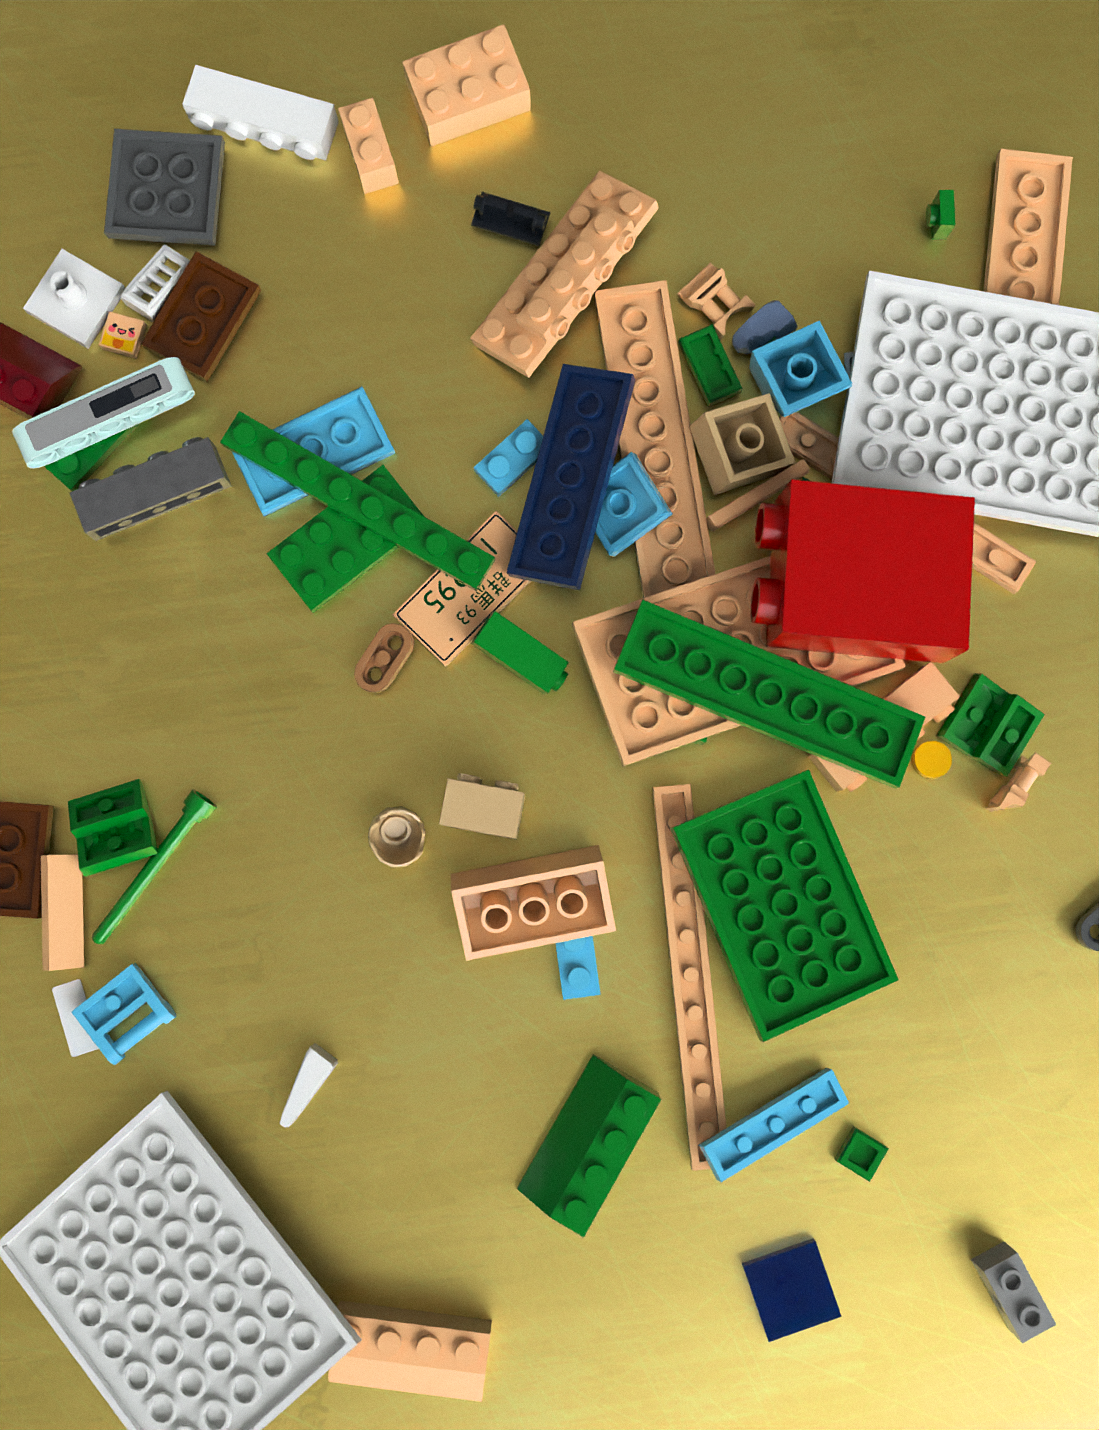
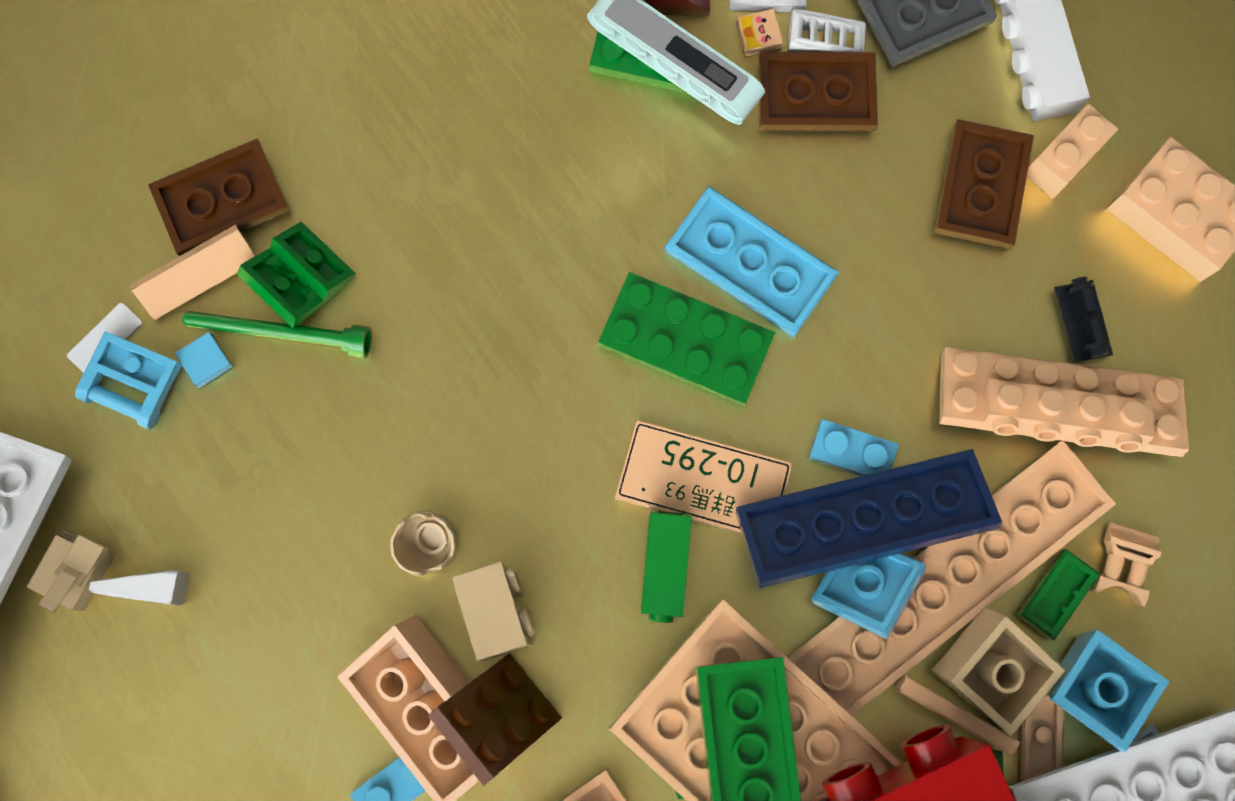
camera: 60 degrees right, 5 degrees down
flat silver brick [69,437,232,541] -> none
green plate [220,411,495,592] -> none
medium nougat plate [354,623,414,693] -> none
sand blue rock [732,300,798,354] -> none
none -> tan piece [27,530,115,612]
none -> medium azure tile [175,332,233,388]
none -> reddish brown plate [428,653,562,786]
none -> reddish brown plate [934,119,1034,249]

